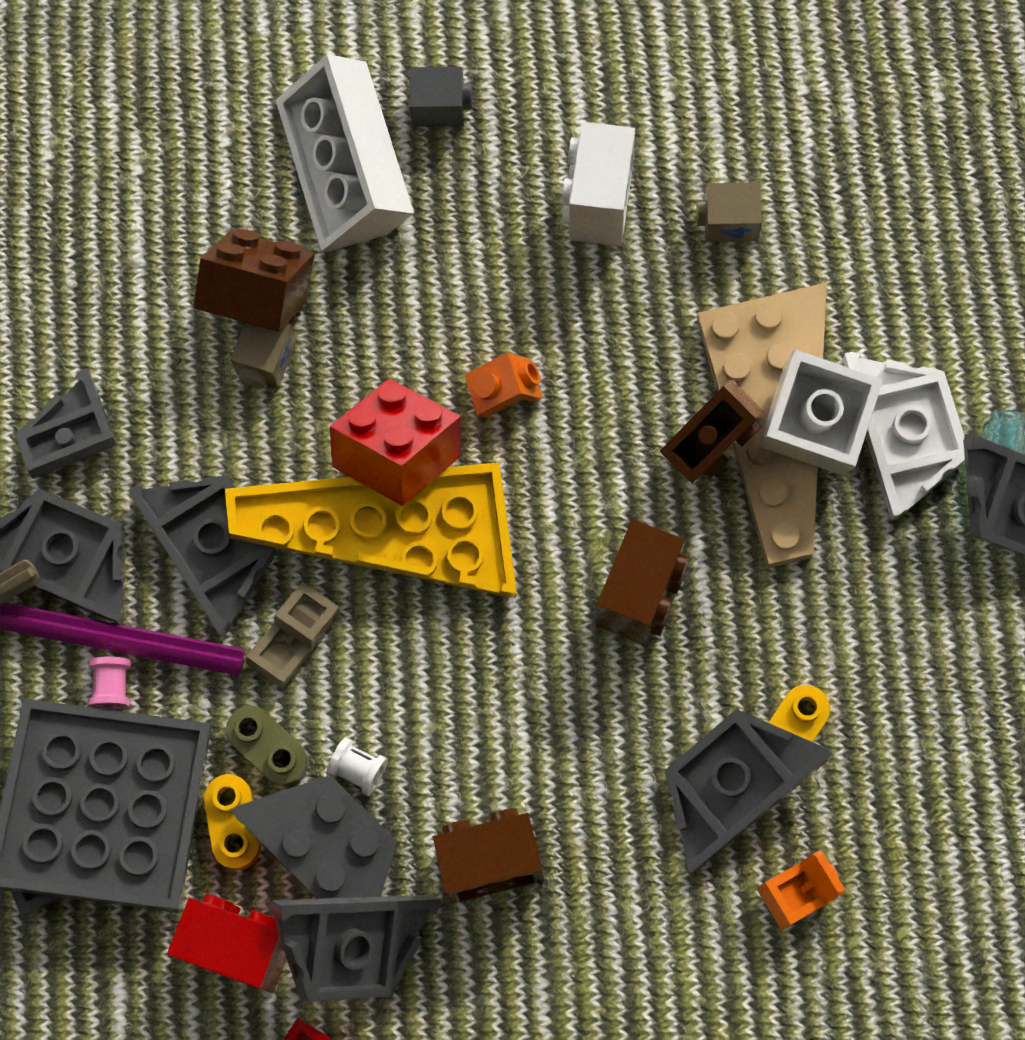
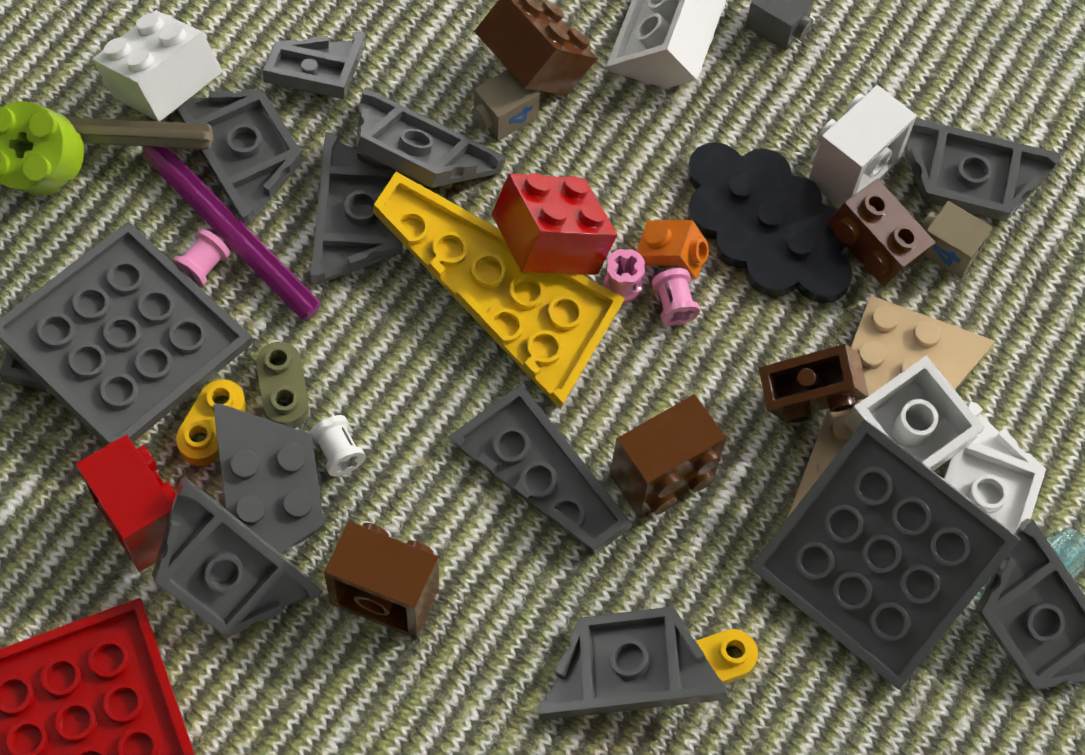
camera: 25 degrees right, 10 degrees down
dark tan slope [246,582,340,689] -> none
none -> dark grey wing [357,88,507,188]
none -> dark grey wing [448,384,632,555]
none -> bright pink bush [603,249,645,304]
none -> bright pink bush [651,268,700,326]
none -> black plate [687,142,853,304]
none -> dark grey plate [749,419,1021,690]
none -> reddish brown brick [827,178,936,287]
none -> dark grey wing [905,118,1061,222]

